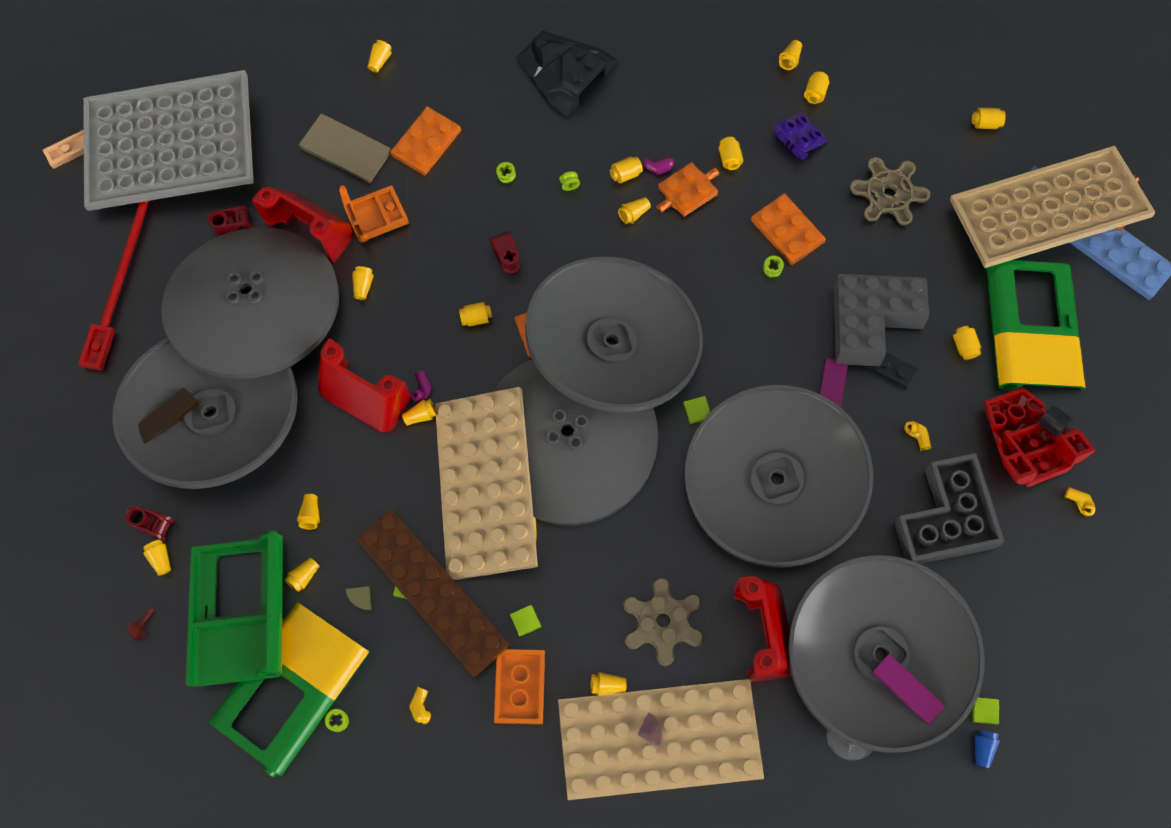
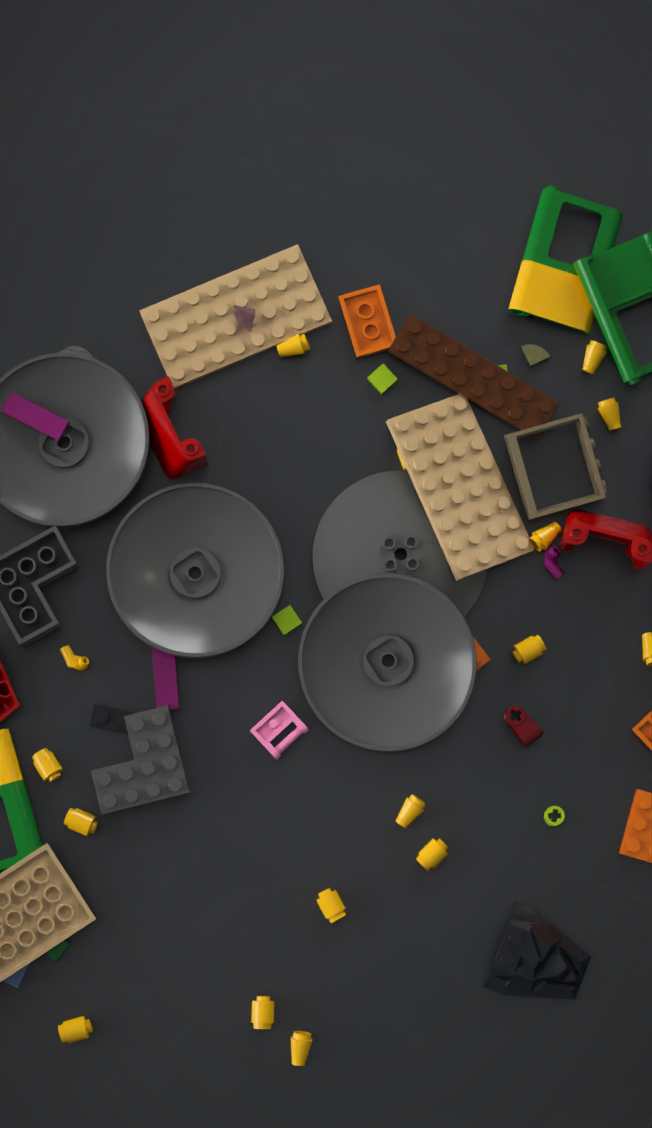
camera: 160 degrees right, 10 degrees up
lime bush [325,709,349,732] -> none
yellow arm [410,687,431,724] -> none
lime bush [559,171,580,191] -> none
dark tan plate [623,577,704,666] -> none
magenta arm [642,157,674,175] -> none
orange plate [657,162,719,217] -> none
orange plate [751,193,826,266] -> none
lime bush [763,256,784,278] -> none
dark purple hinge [774,113,828,160] -> none
dark tan plate [850,157,930,226] -> none
none -> yellow brick [64,808,99,837]
none -> bright pink plate [250,701,309,760]
none -> dark tan window [504,413,607,520]

